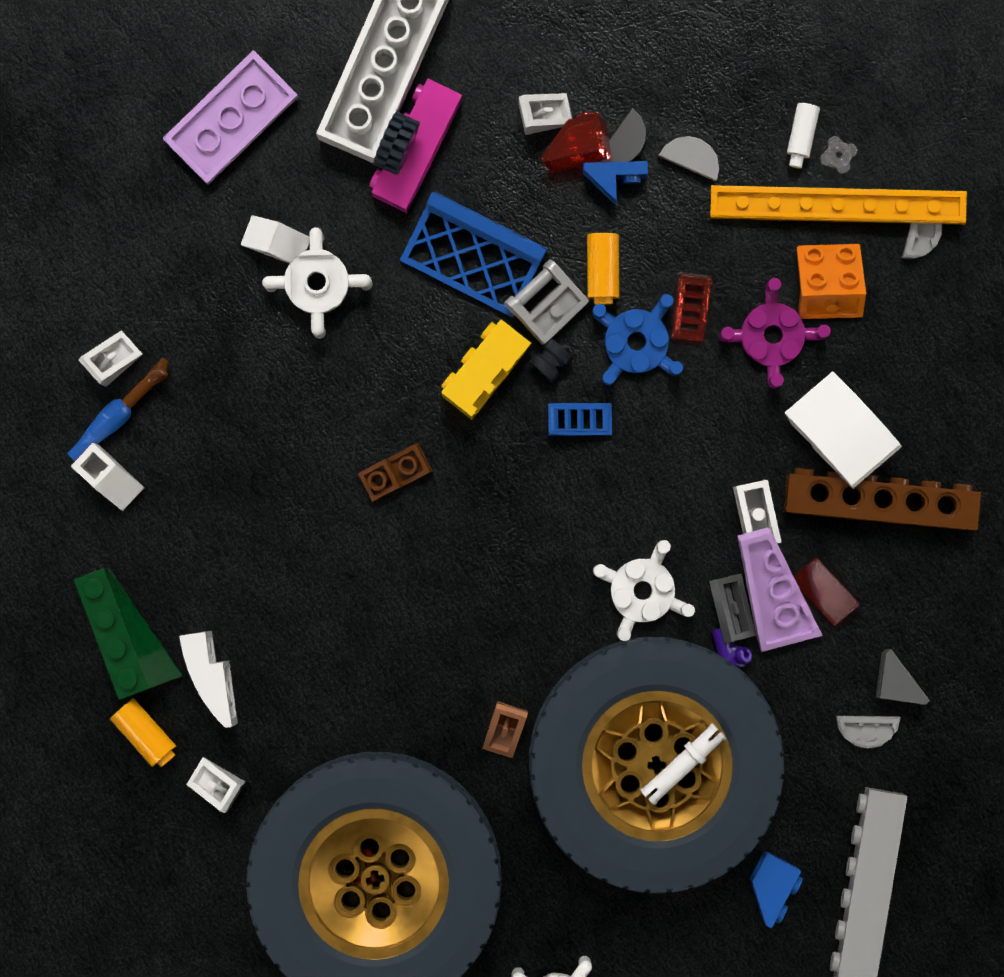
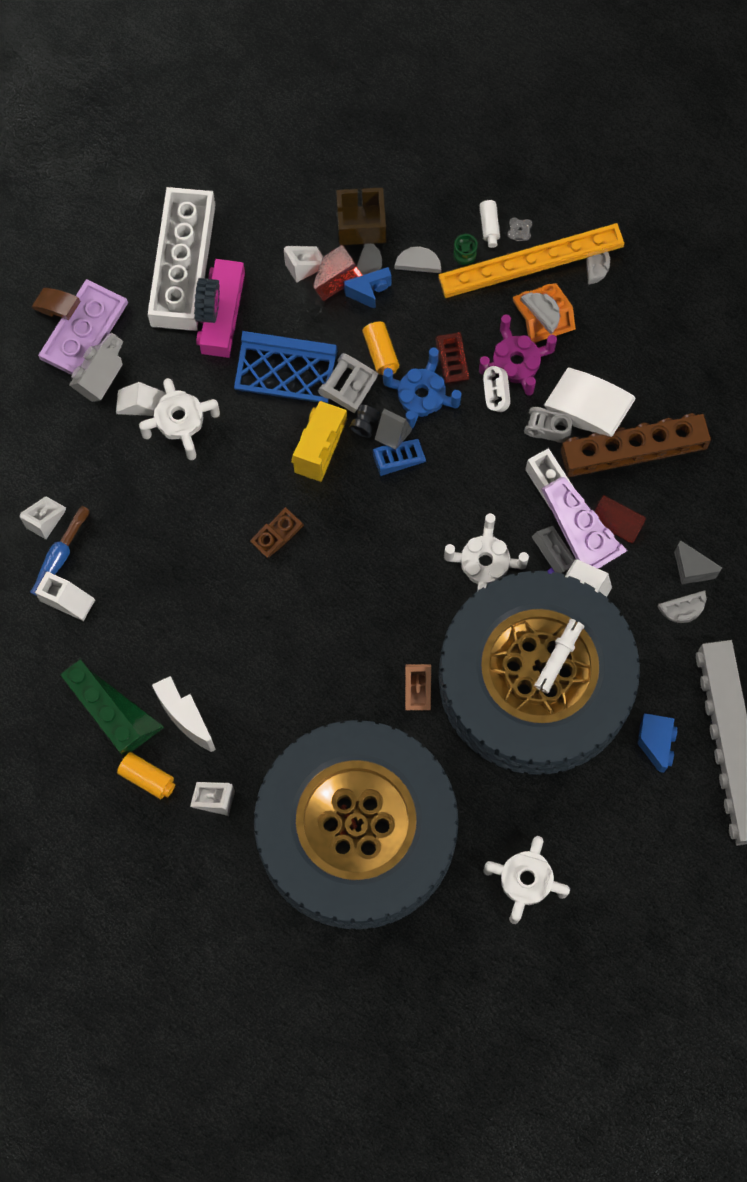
camera: 15 degrees left, 15 degrees down
none -> reddish brown slope [32,288,81,321]
none -> light grey hinge [69,333,123,401]
none -> dark brown piece [336,188,386,245]
none -> dark grey slope [375,409,412,450]
none -> dark green wheel [453,234,478,266]
none -> white beam [483,366,510,412]
none -> light grey tile [520,292,560,334]
none -> light grey piece [524,407,572,443]
none -> white slope [565,559,612,597]

